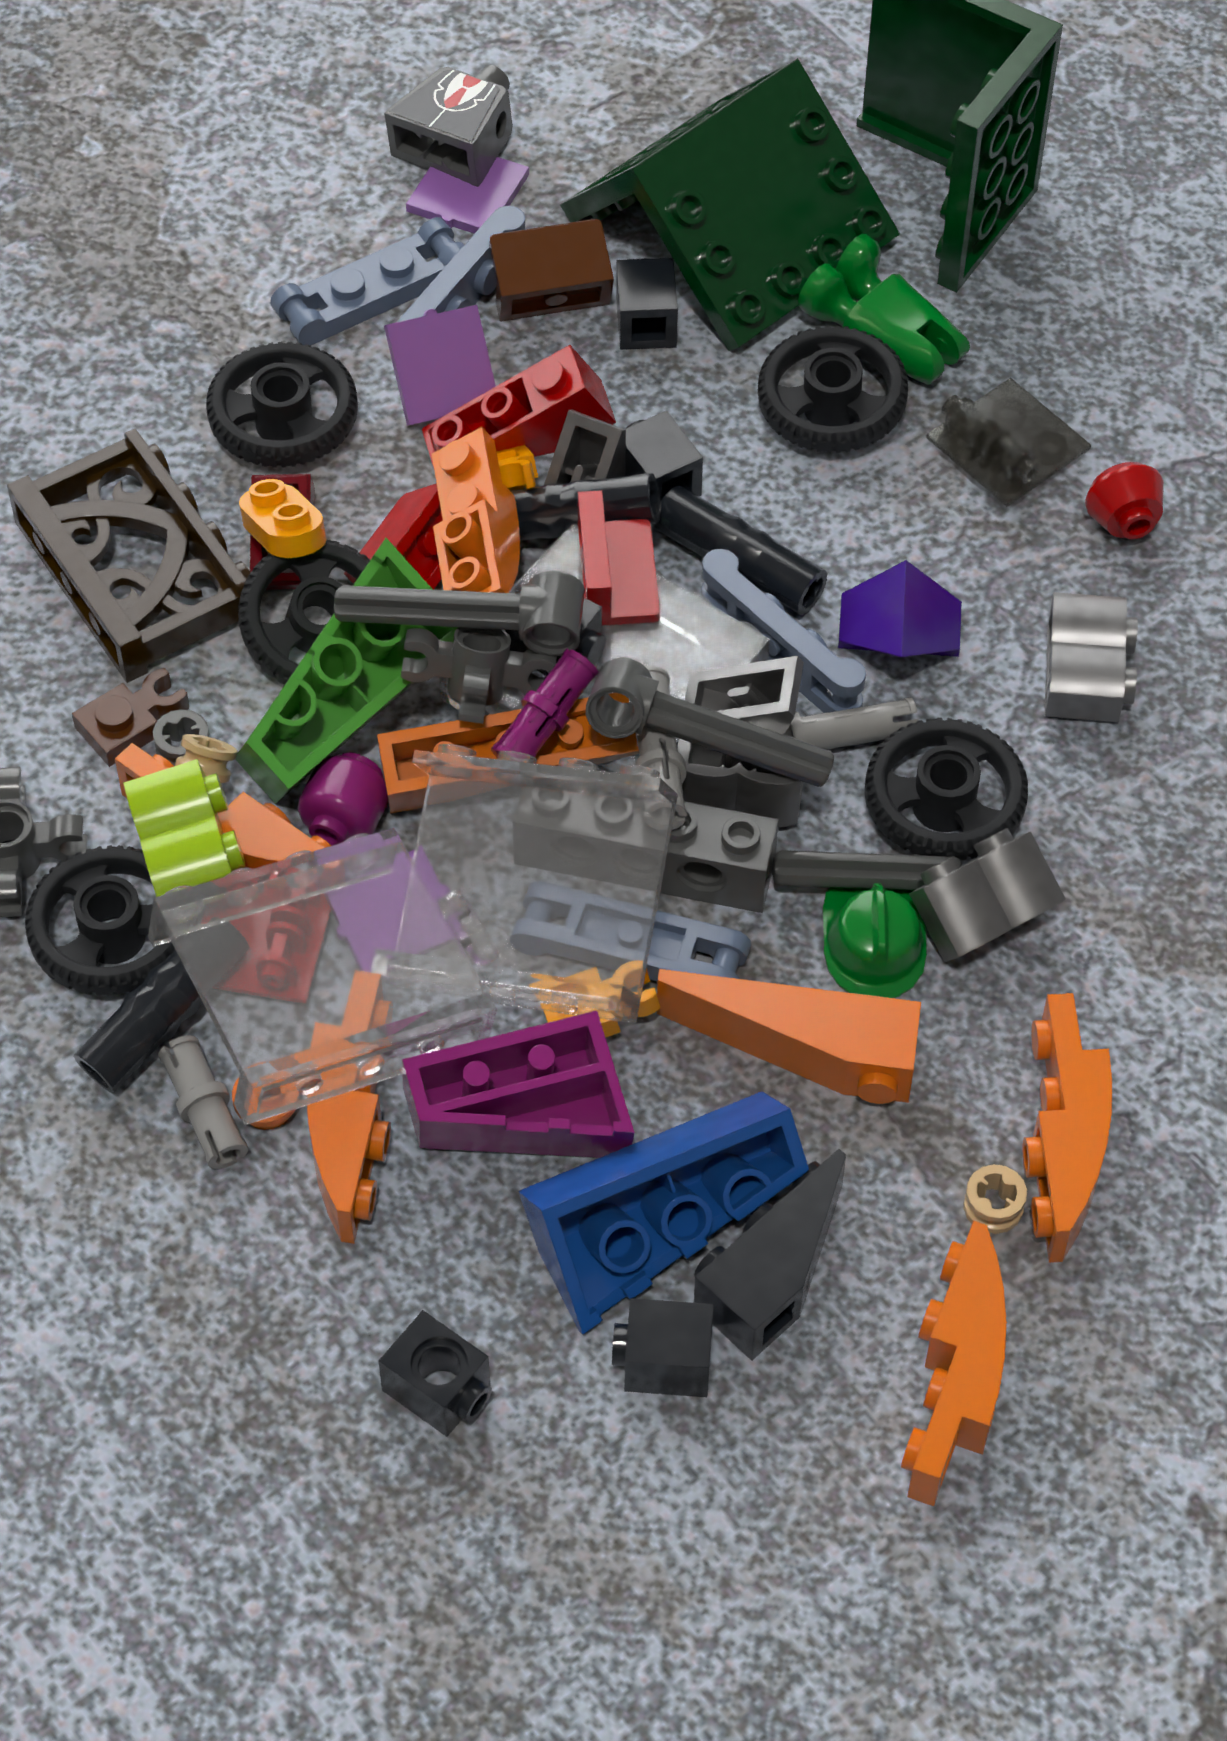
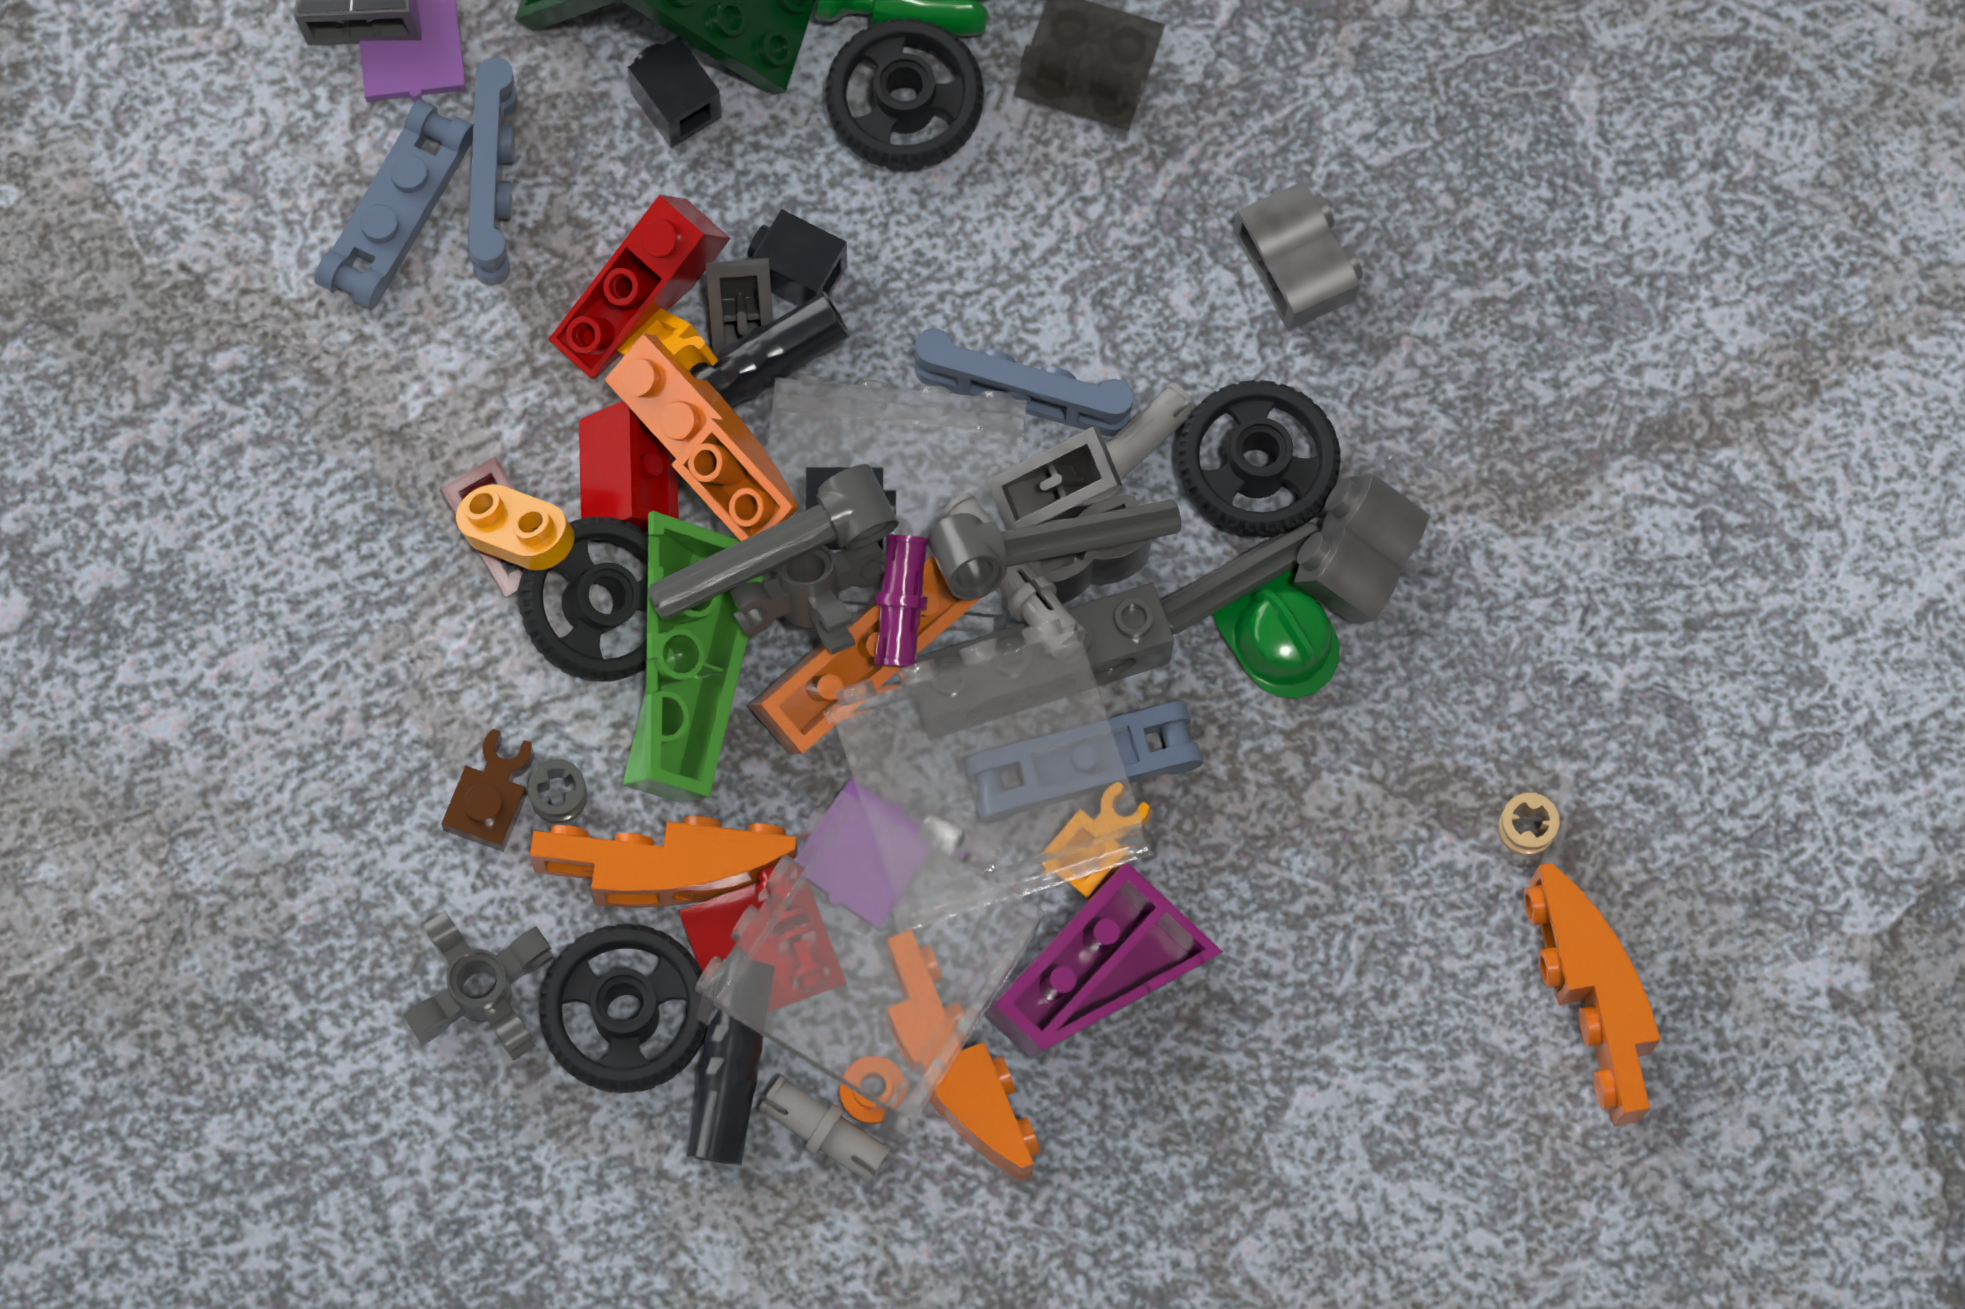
camera: 35 degrees left, 15 degrees up
fence [7,428,250,683] -> none
lime brick [123,759,246,913] -> none
tan bush [175,734,237,783] -> none
black wheel [206,342,358,468] -> none
magenta head [297,752,388,849] -> none
black brick [378,1310,492,1437] -> none
medium lavender piece [384,305,496,426] -> none
reddish brown panel [489,219,614,322] -> none
blue wedge [518,1091,809,1334] -> none
panel [578,491,660,626] -> none
black brick [612,1298,714,1398] -> none
black axle [653,486,828,615] -> none
orange slope [656,969,921,1104] -> none
black slope [694,1149,846,1361] -> none
dark purple slope [838,560,962,657] -> none
orange slope [1022,993,1112,1263] -> none
red cone [1085,462,1164,539] -> none

